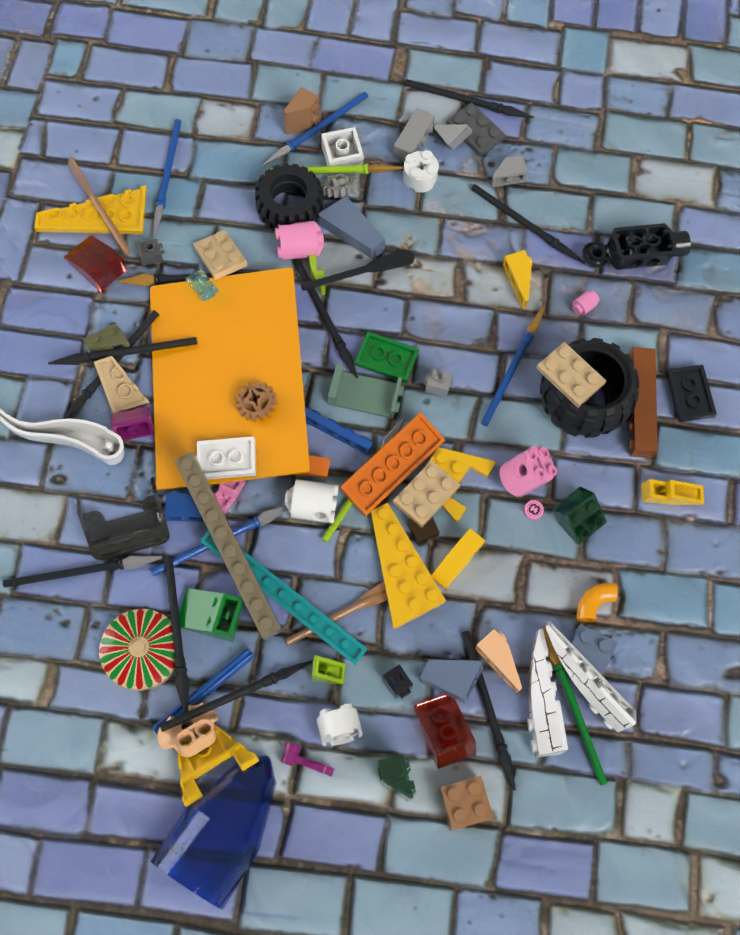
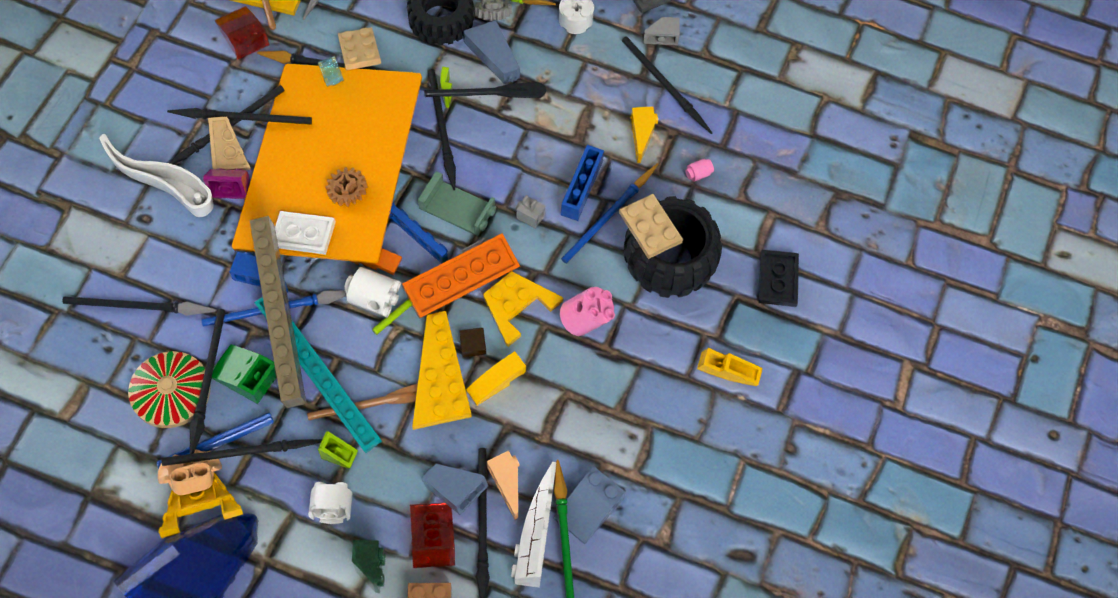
camera: 15 degrees right, 5 degrees down
clear smoke windscreen [76,477,170,560] -> none
olive wing [83,323,130,352] -> none
dark grey brick [135,239,165,266] -> none
bright pink slope [215,481,246,514] -> none
bright pink cylinder [275,221,324,261] -> none
magenta brick [280,741,335,777] -> none
green plate [355,331,419,384] -> none
black brick [382,664,413,699] -> none
tan plate [393,460,460,528] -> none
bright pink tile [524,500,544,520] -> none
white wedge [546,621,637,732] -> none
clear green slope [552,486,607,545] -> none
light orange cylinder [577,582,618,623] -> none
black brick [582,223,691,270] -> none
dark orange brick [627,347,658,458] -> none
none -> blue brick [561,145,604,221]

